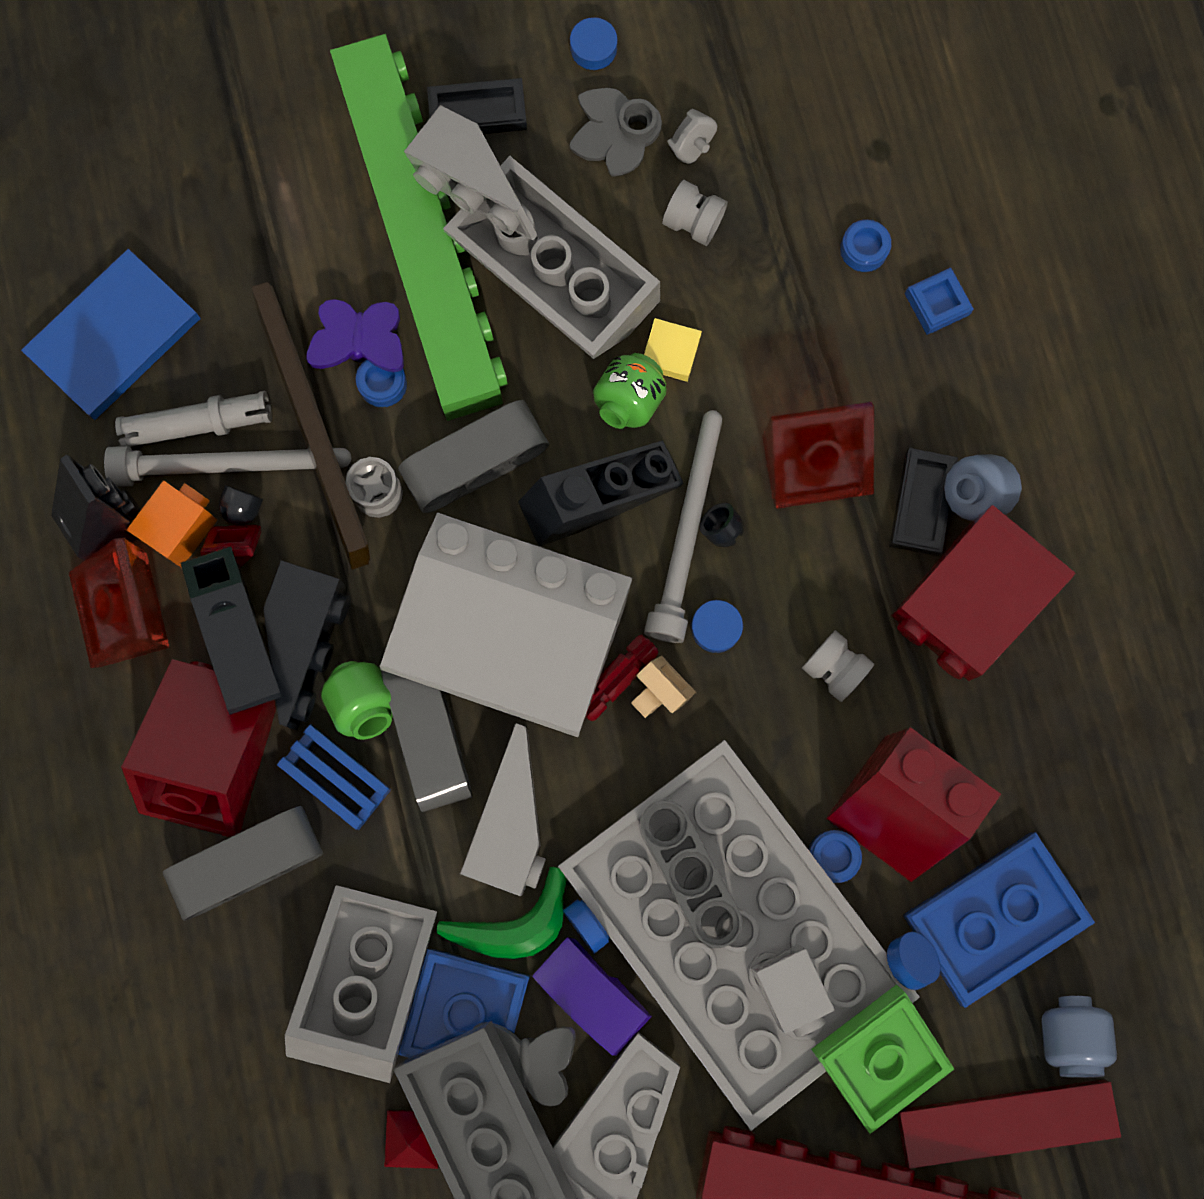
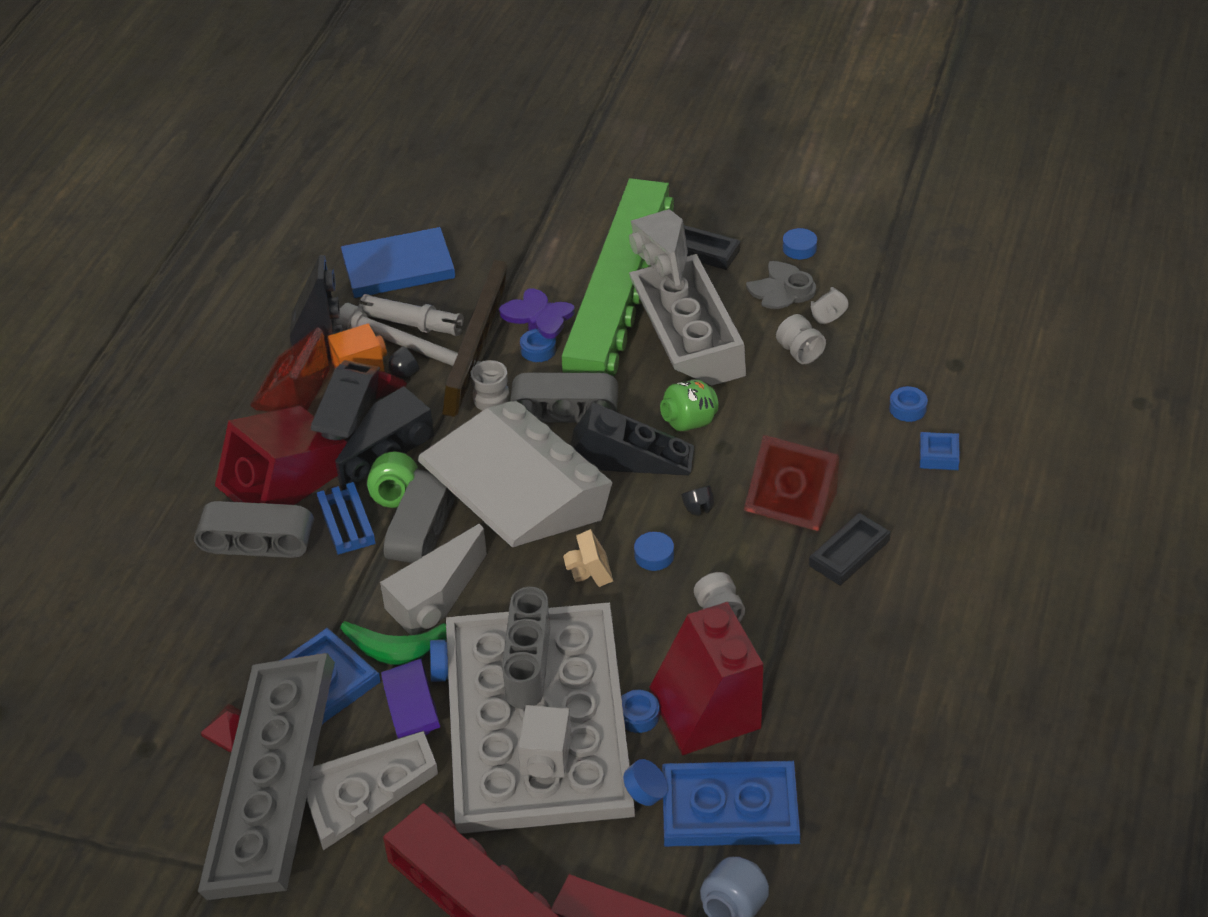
camera: 35 degrees right, 35 degrees down
light grey slope [285,885,437,1083] -> none
dark grey animal [473,1022,576,1106] -> none
dark red axle [586,635,658,721] -> none
light yellow tile [644,318,702,382] -> none
light grey piece [644,410,722,643] -> none
bright green tile [811,984,954,1134] -> none
dark red slope [891,505,1076,681] -> none
sand blue head [944,454,1022,521] -> none

